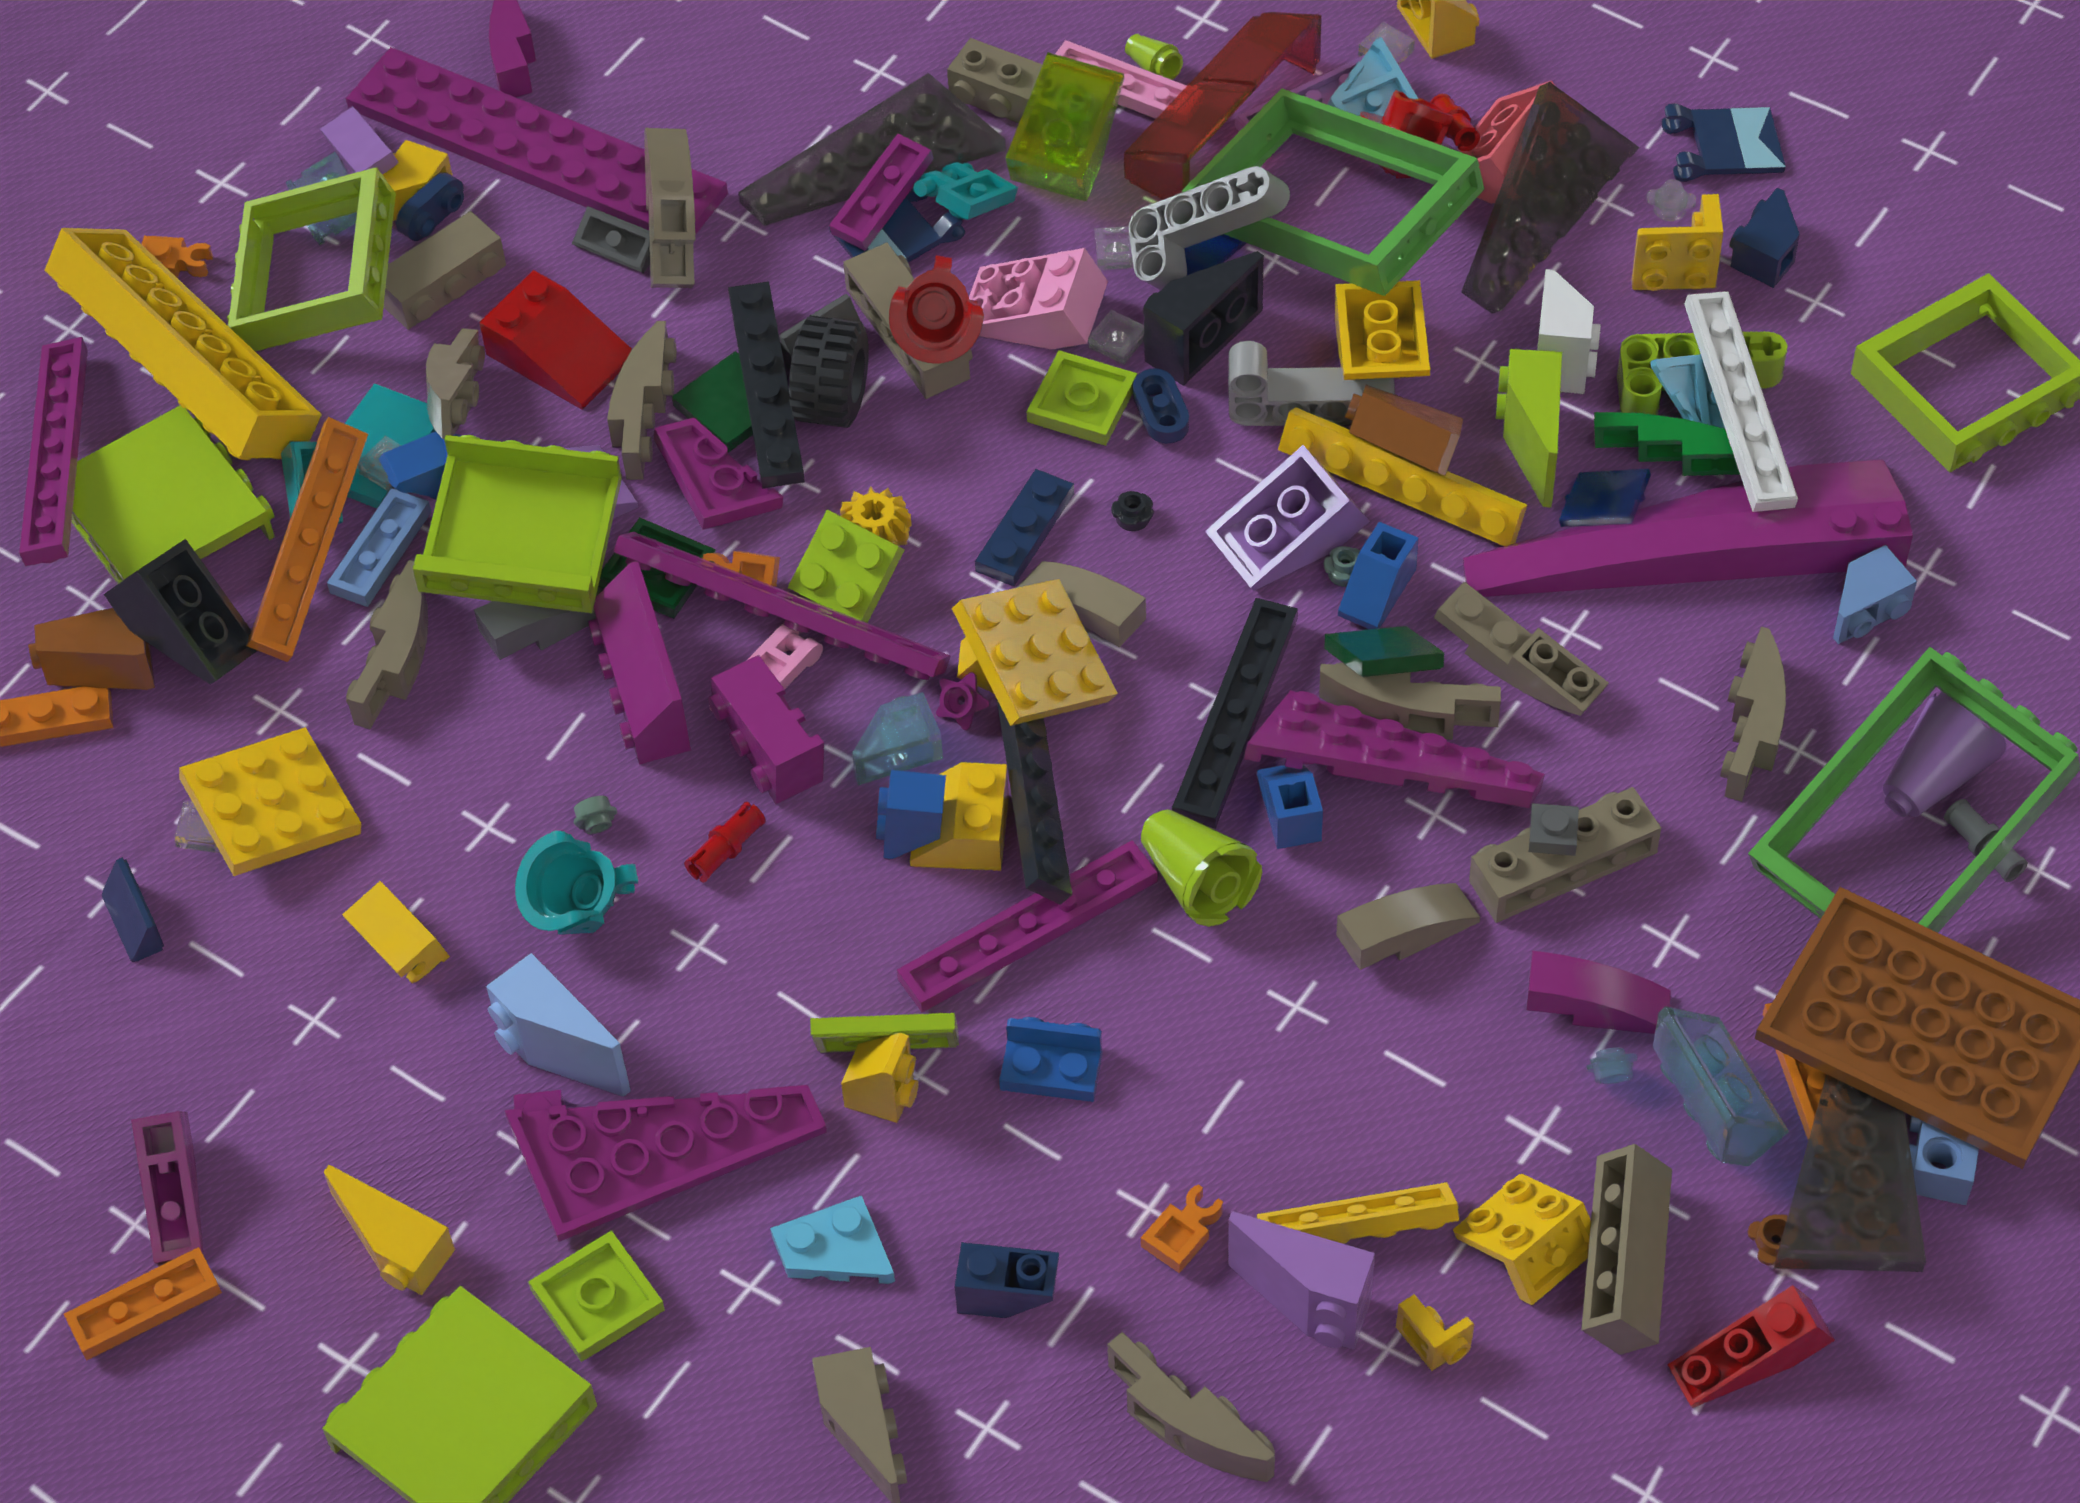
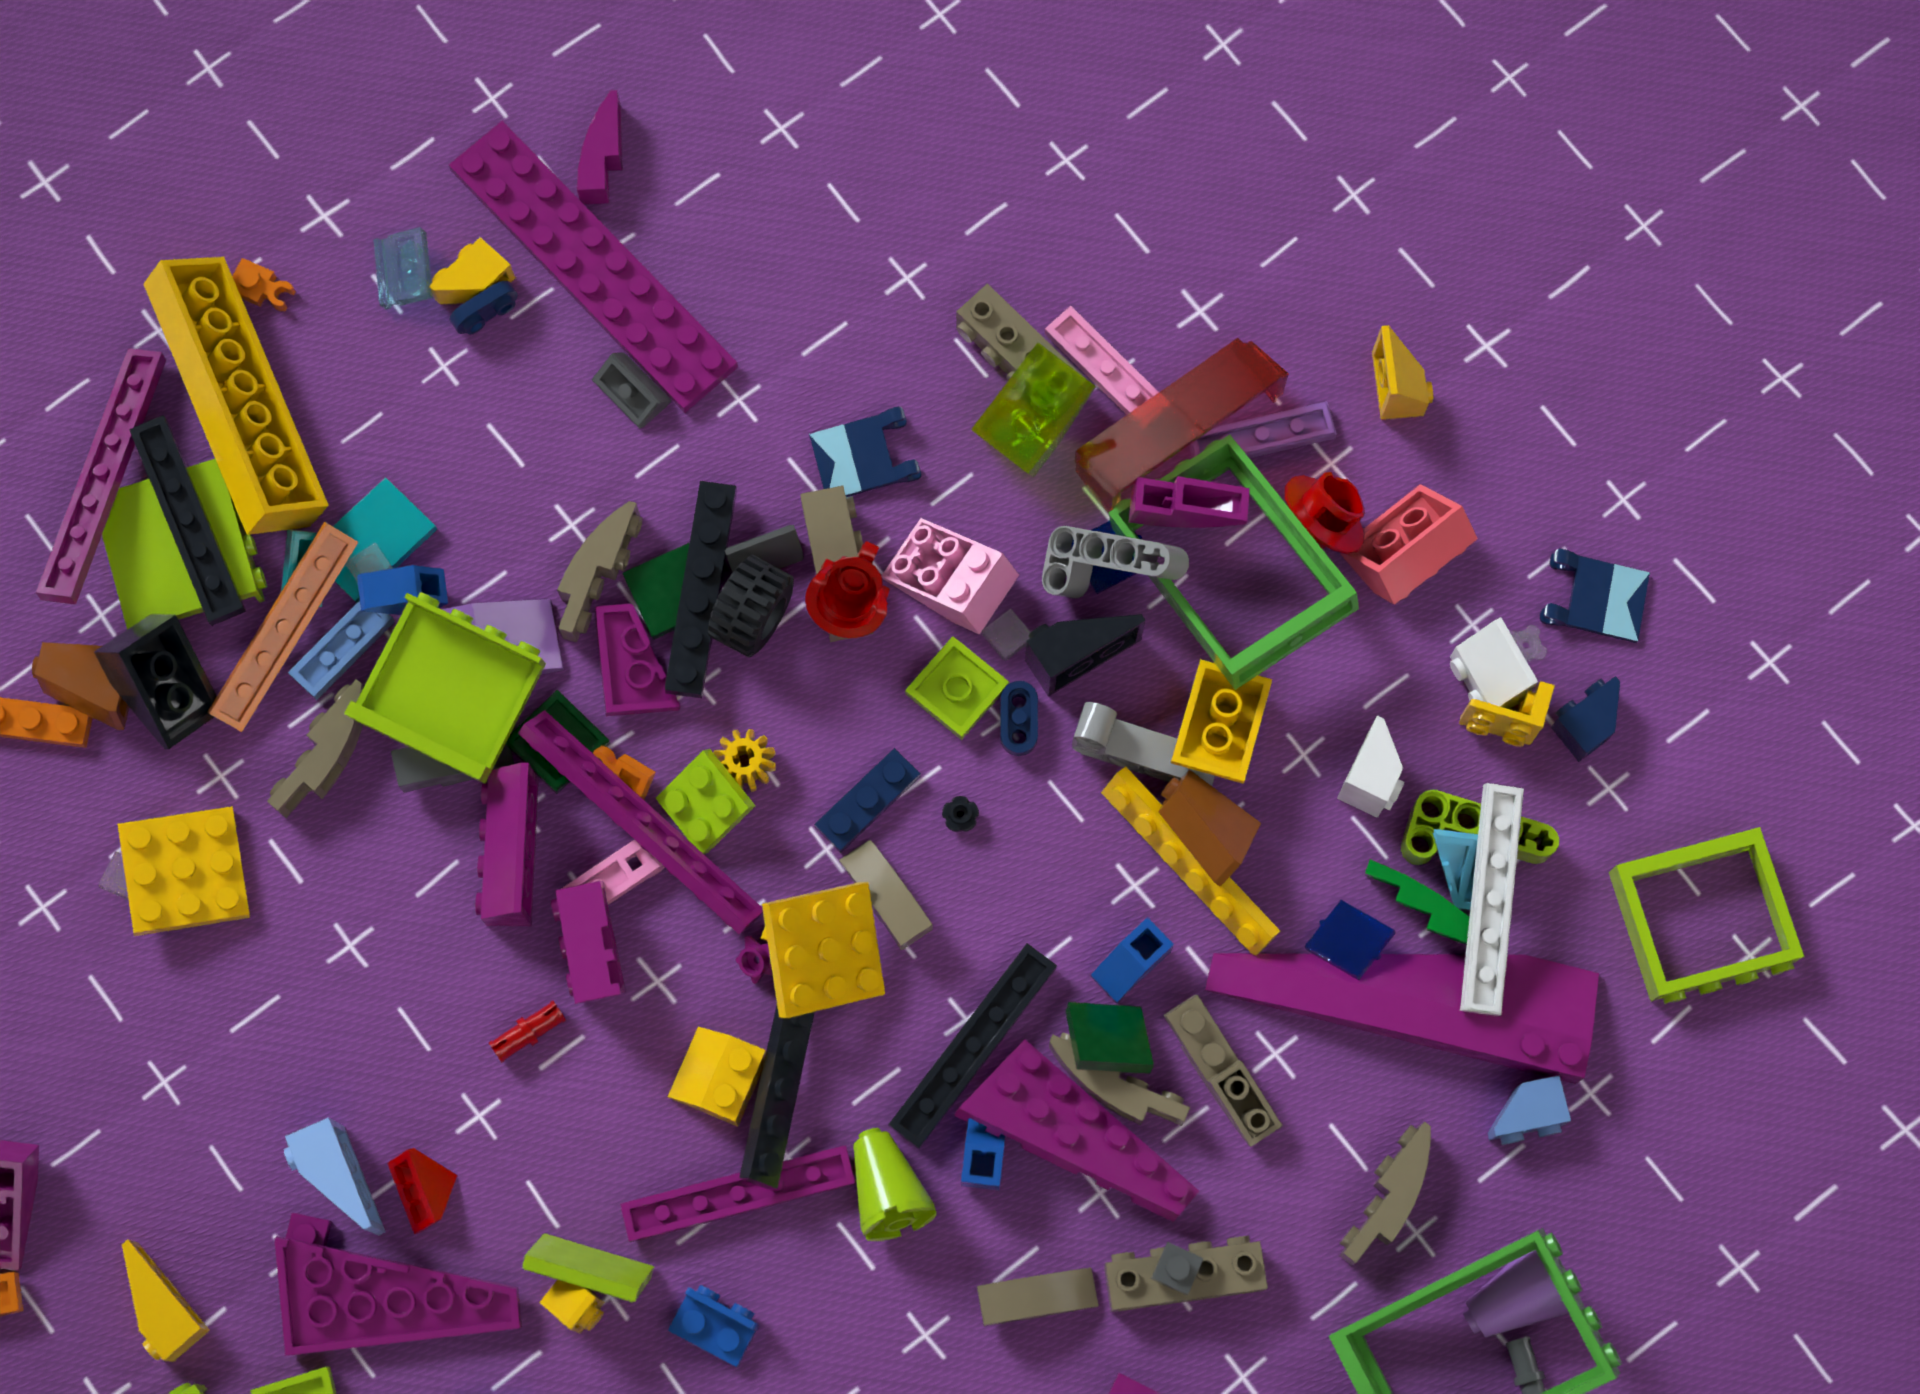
camera: 15 degrees right, 20 degrees up
dark blue slope [102,857,164,962] -> none
lime window [227,167,396,351] -> none
medium lavender tile [320,106,399,175] -> none
yellow hinge [342,881,450,983] -> none
dark tan brick [384,211,506,330] -> none
dark tan slope [426,328,485,439] -> none
red slope [479,270,632,410] -> none
teal helmet [515,830,638,935] -> none
sand green plate [573,796,617,834] -> none
dark tan slope [644,128,696,288] -> none
clear smoke wing [738,73,1006,226] -> none
magenta plate [829,134,934,251] -> none
clear light blue slope [852,692,943,786] -> none
blue slope [876,770,946,859] -> none
teal plate [914,162,1018,220] -> none
clear plate [1094,226,1134,270] -> none
lime cone [1125,34,1183,80] -> none
medium lavender slope [1205,445,1370,591] -> none
sand green plate [1324,546,1360,587] -> none
medium azure wing [1327,37,1418,117] -> none
clear plate [1358,22,1415,65] -> none
red pin [1430,94,1480,151] -> none
clear smoke wing [1461,82,1640,314] -> none
lime slope [1496,349,1562,508] -> none
none -> black plate [129,415,246,626]
none -> red slope [387,1148,458,1234]
none -> magenta slope [1129,476,1250,528]
none -> white slope [1450,617,1538,709]

